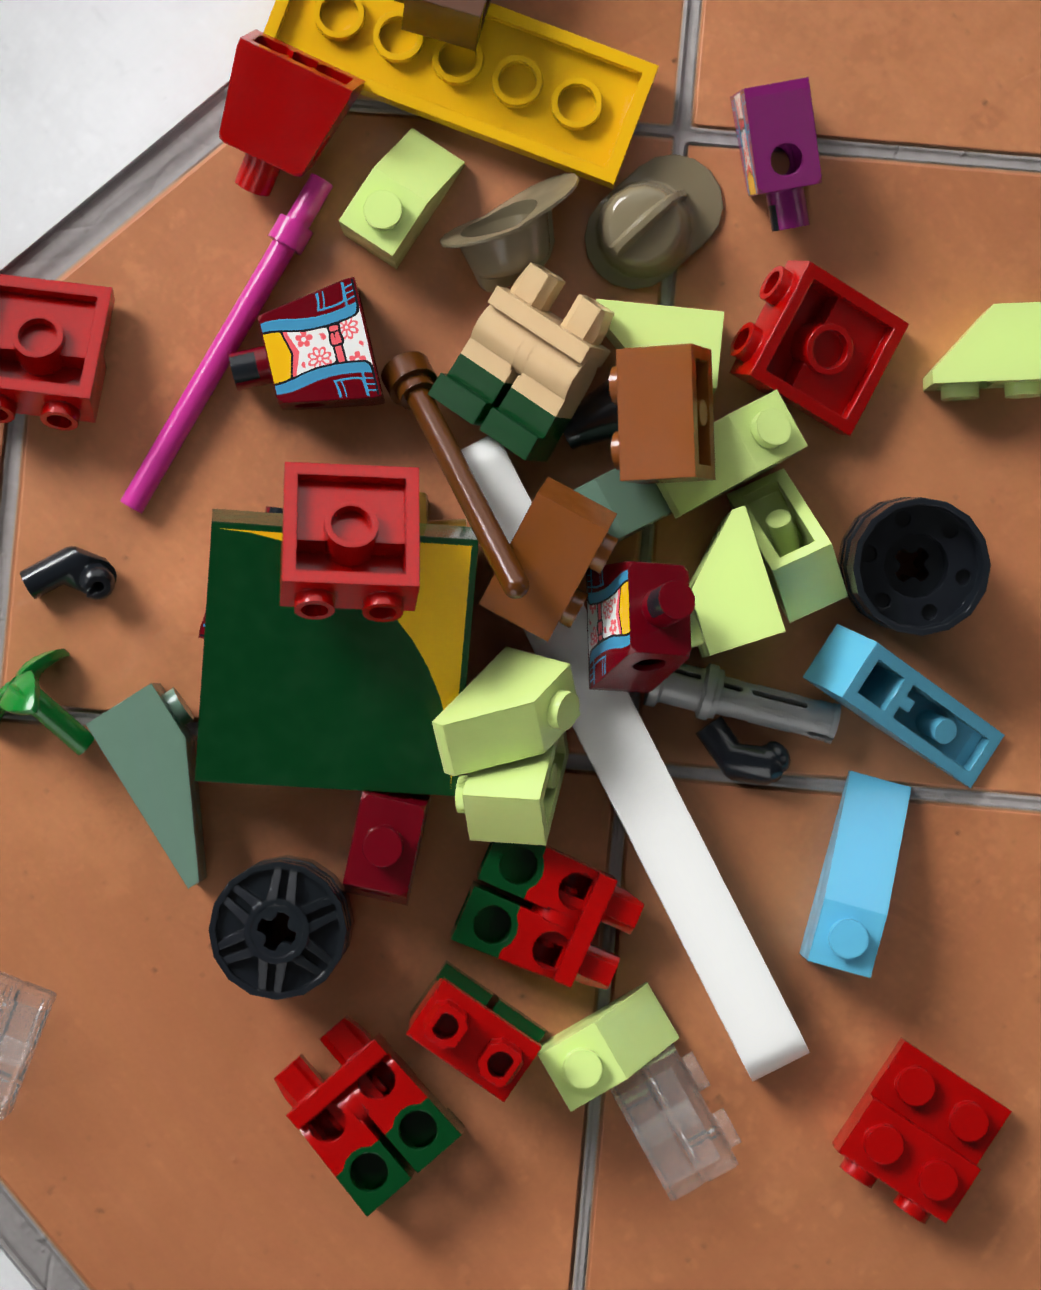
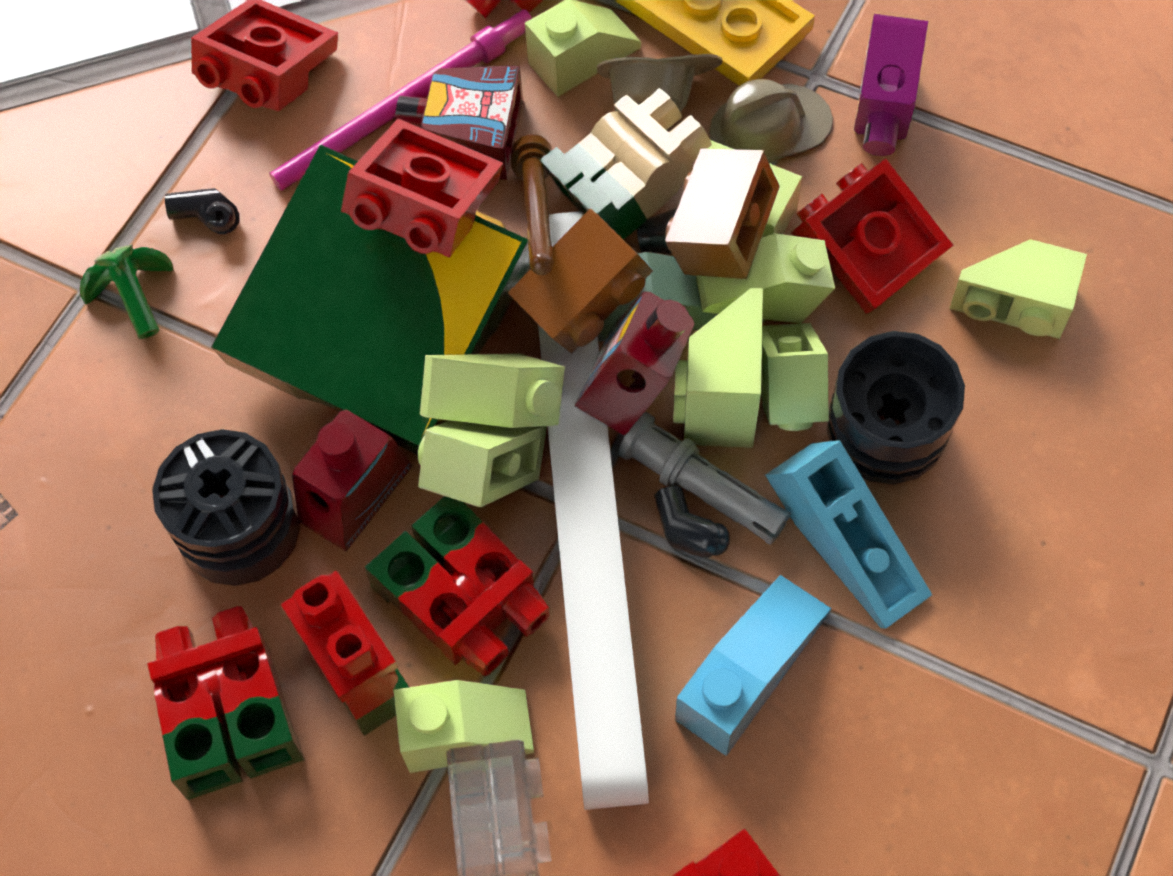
camera: 20 degrees right, 25 degrees down
sand green slope [86,683,207,889] -> none

